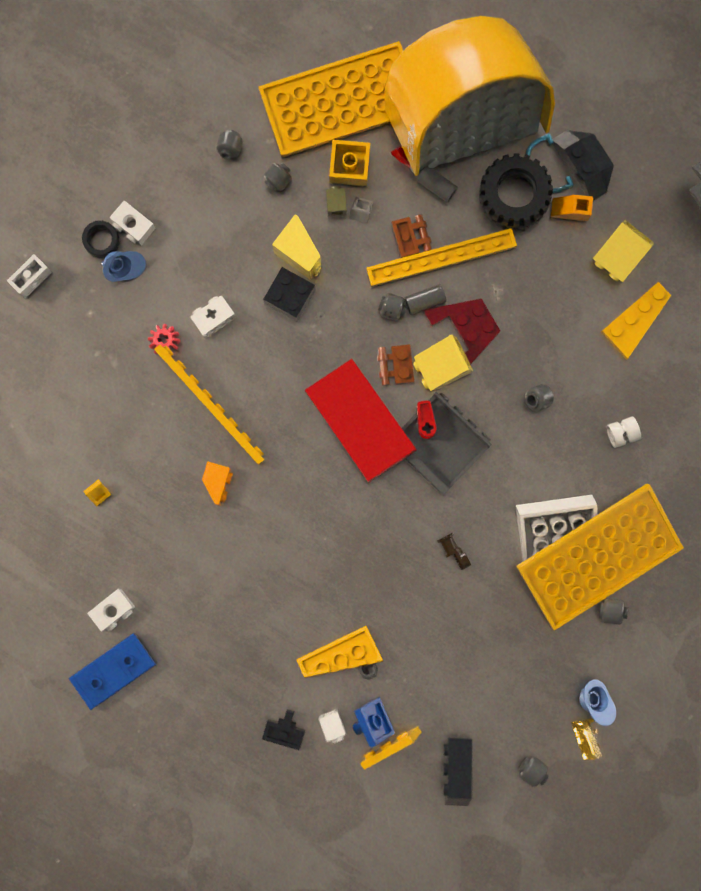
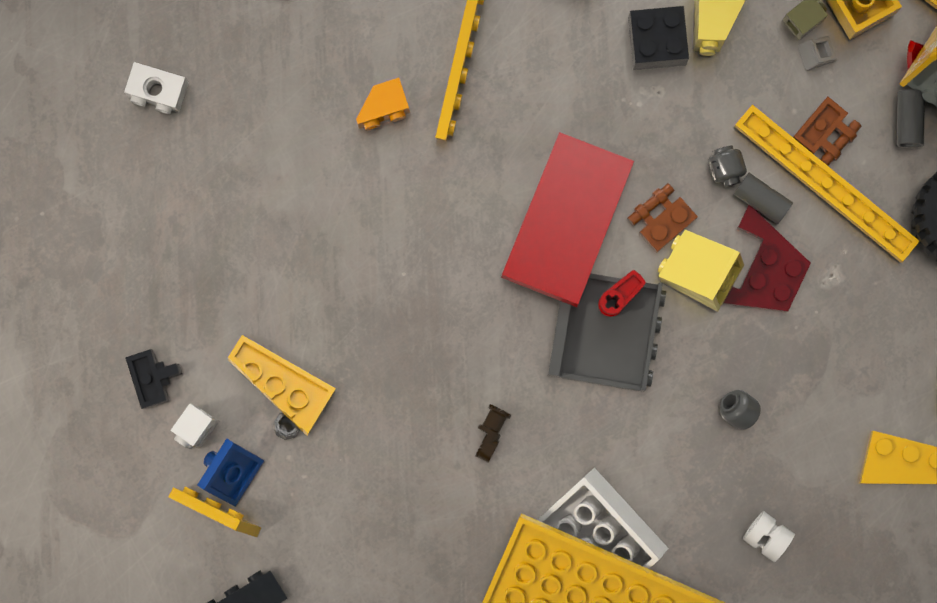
camera: 60 degrees right, 0 degrees up
blue container [69,633,156,710] -> none

